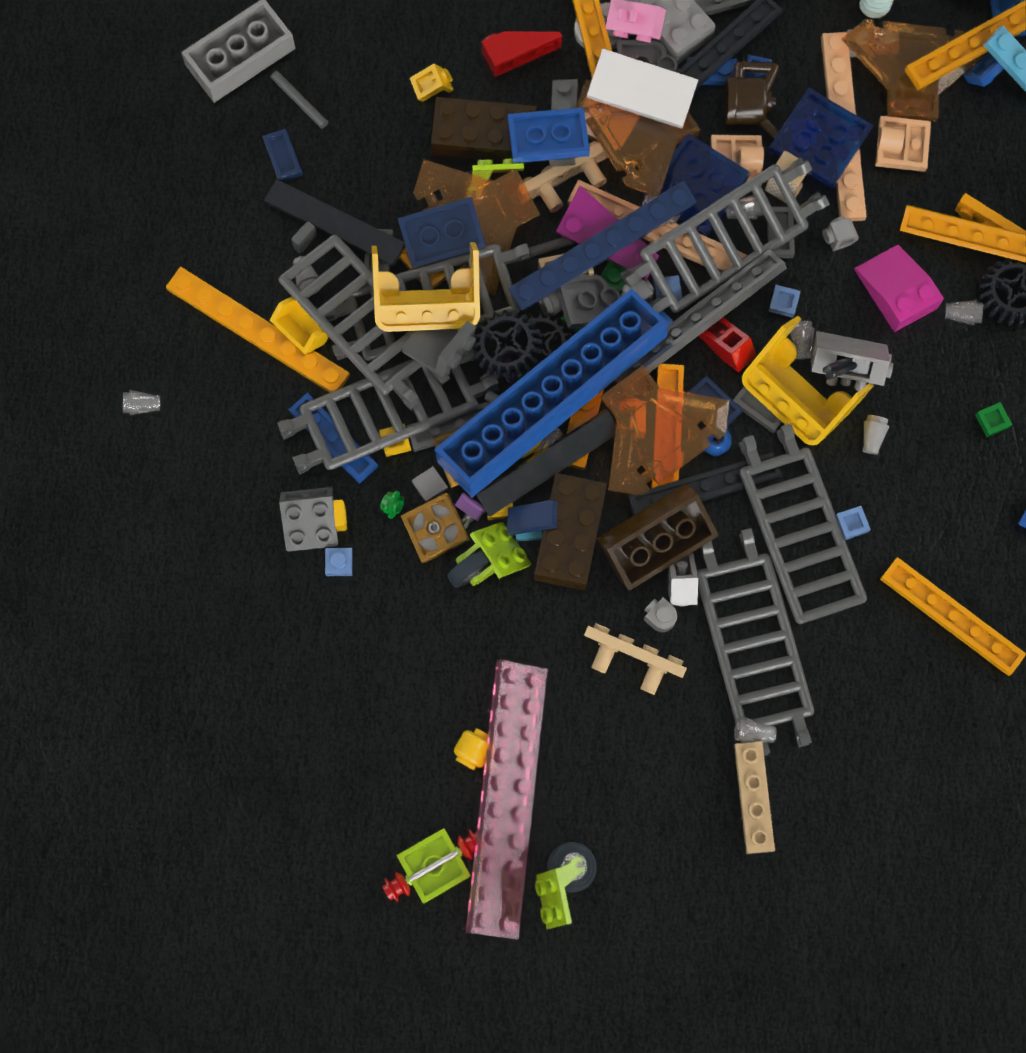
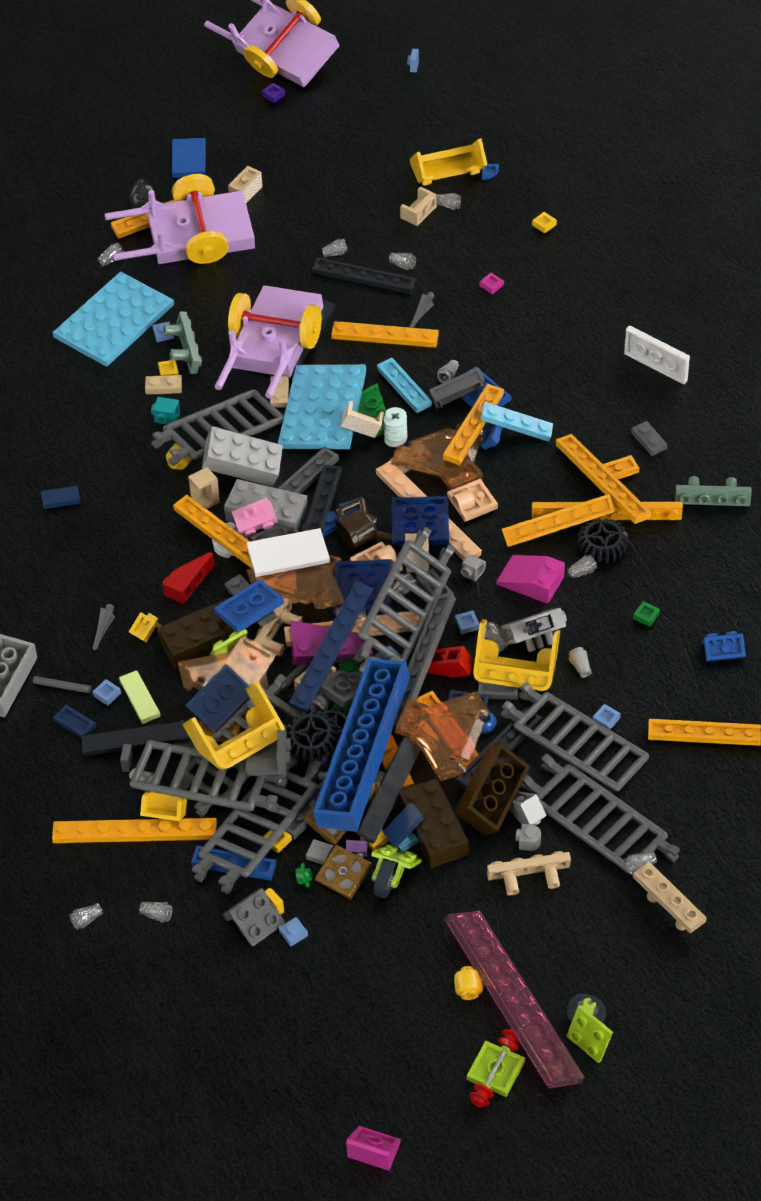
camera: 30 degrees left, 25 degrees down
none -> dark grey piece [93,604,115,650]
none -> medium blue plate [93,679,121,706]
none -> yellowish green tile [119,671,160,724]
none -> clear cone [140,902,172,923]
none -> dark pink slope [346,1126,401,1171]

